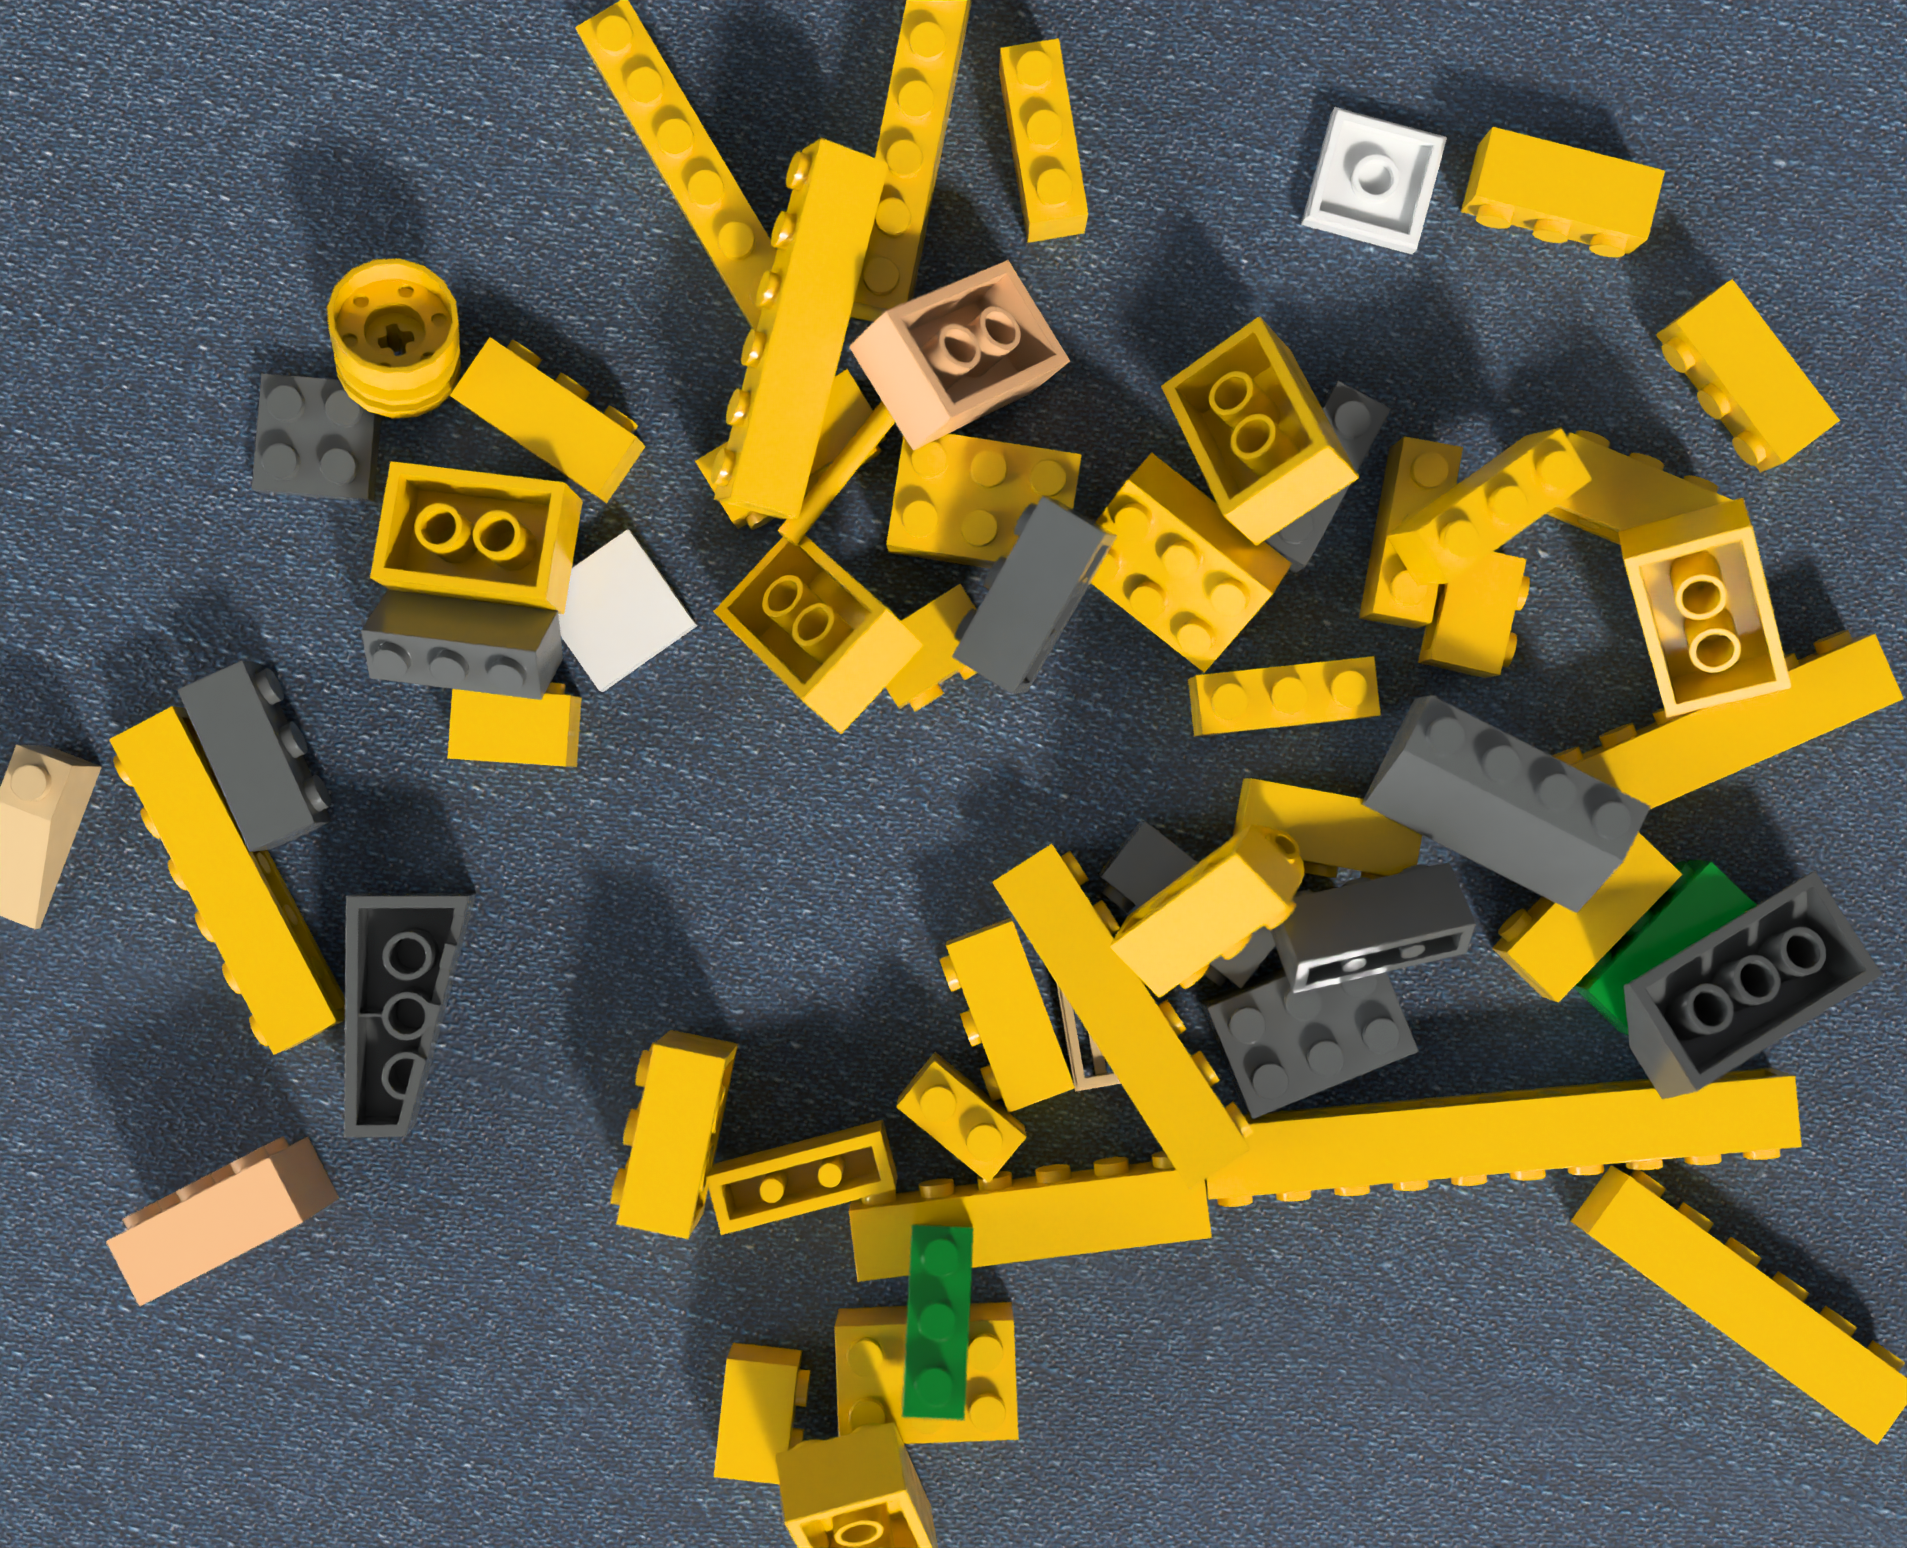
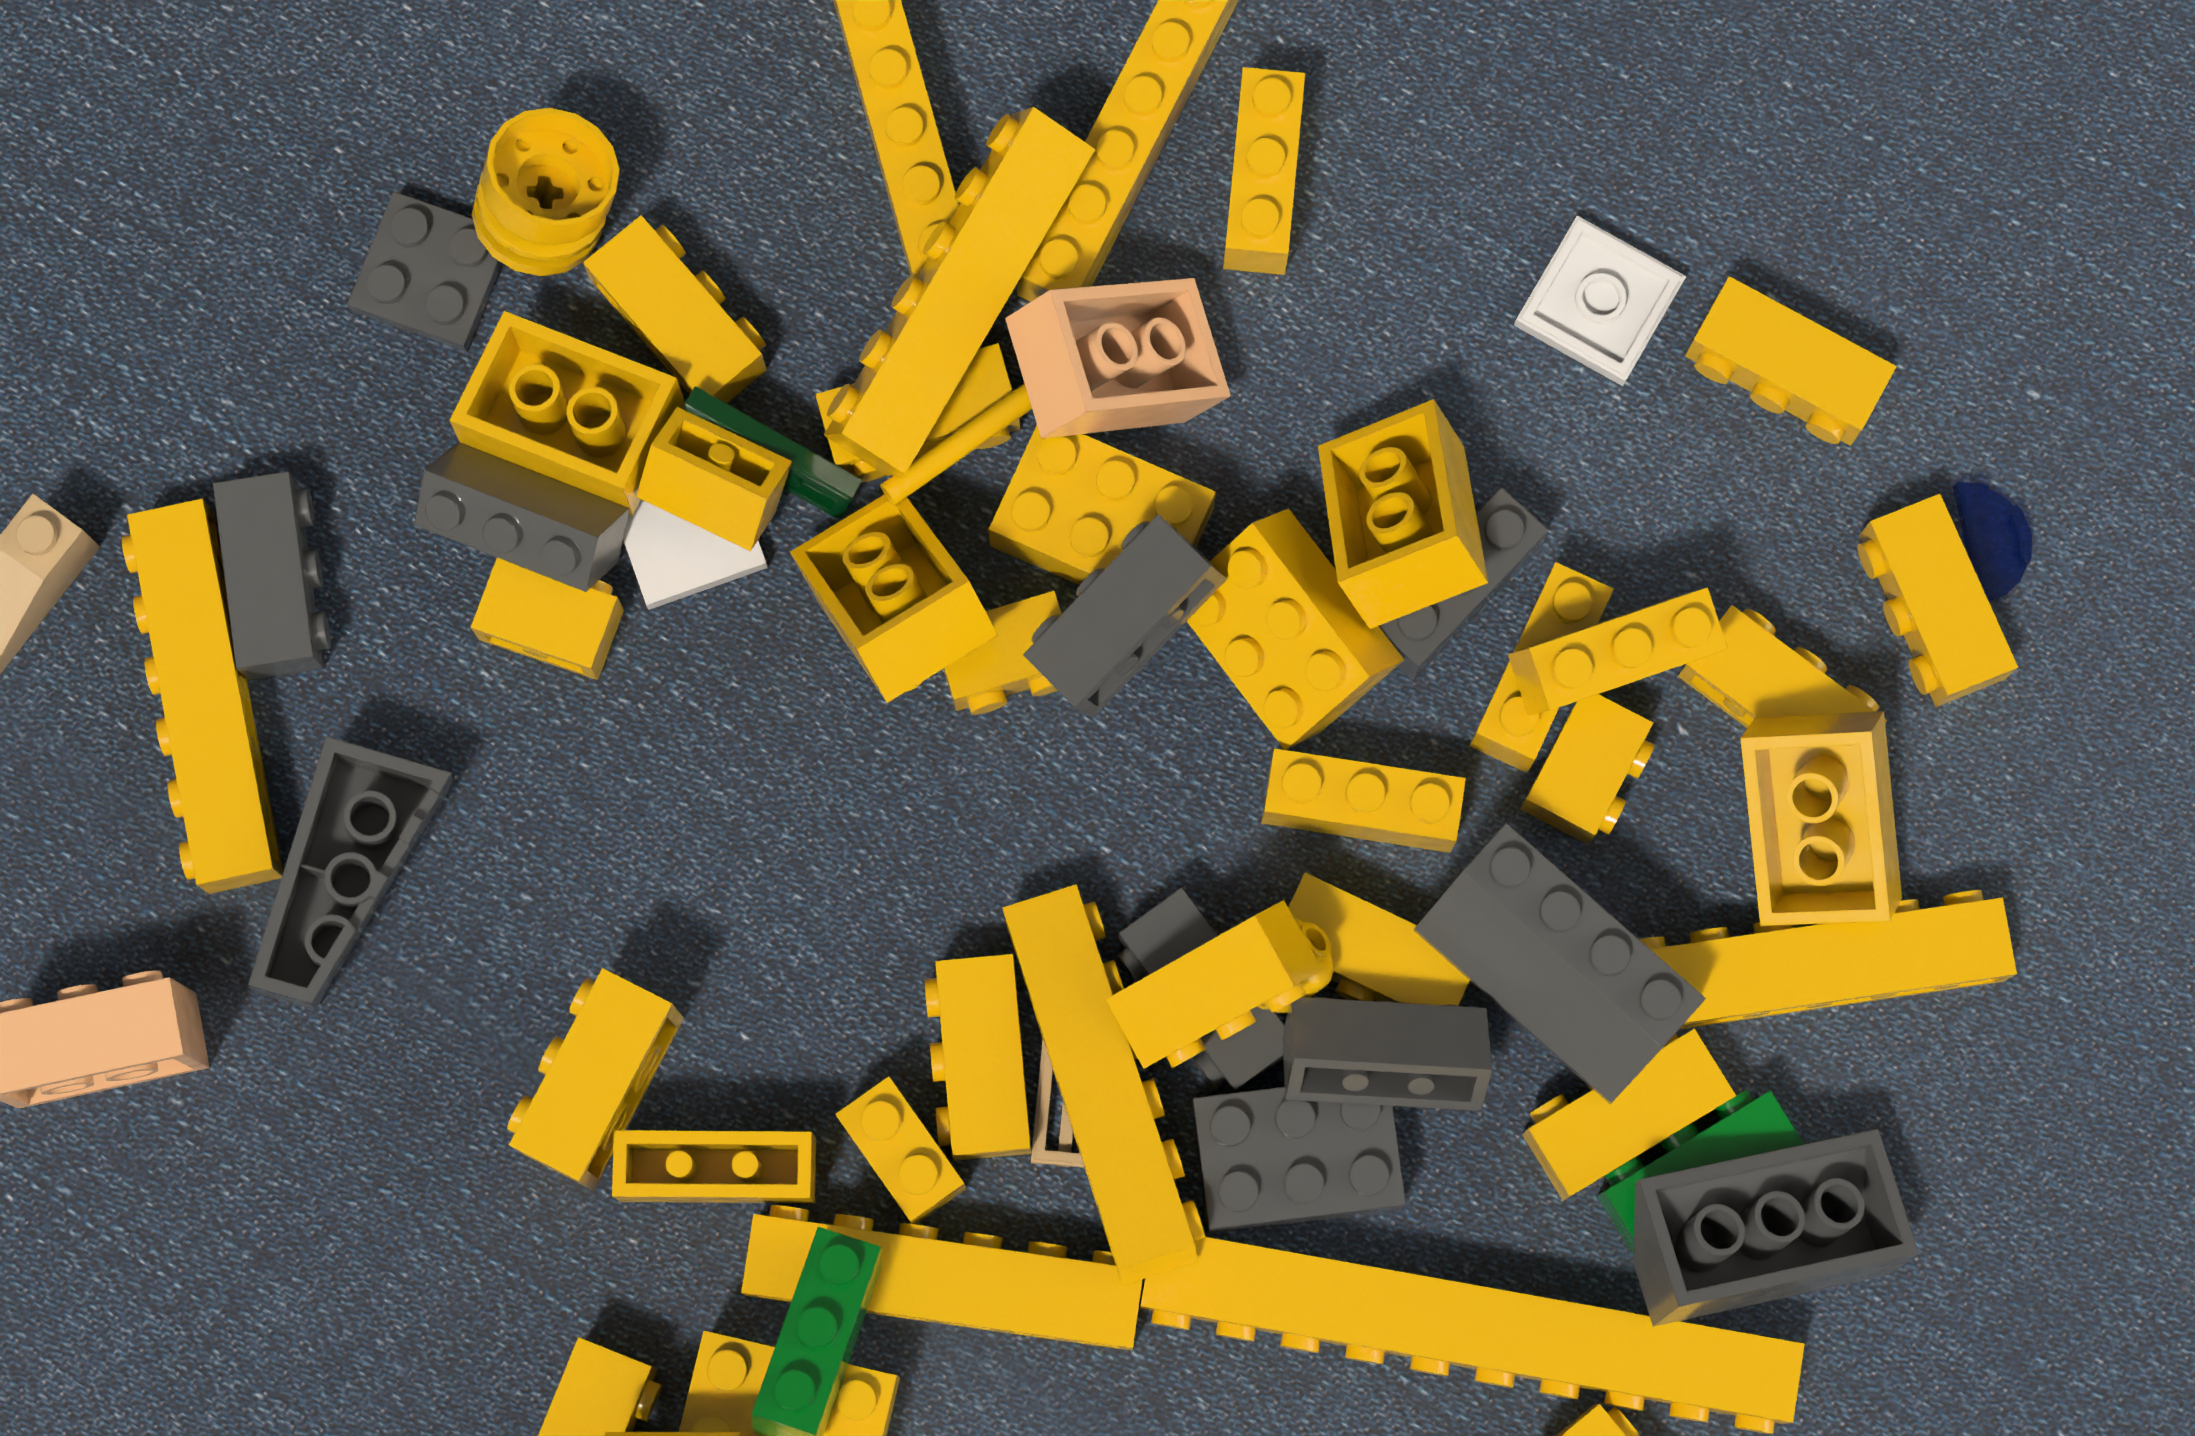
camera: 15 degrees right, 10 degrees down
none -> yellow brick [636,407,792,552]
none -> dark green tile [682,386,862,519]
none -> clear blue tile [1953,482,2032,604]

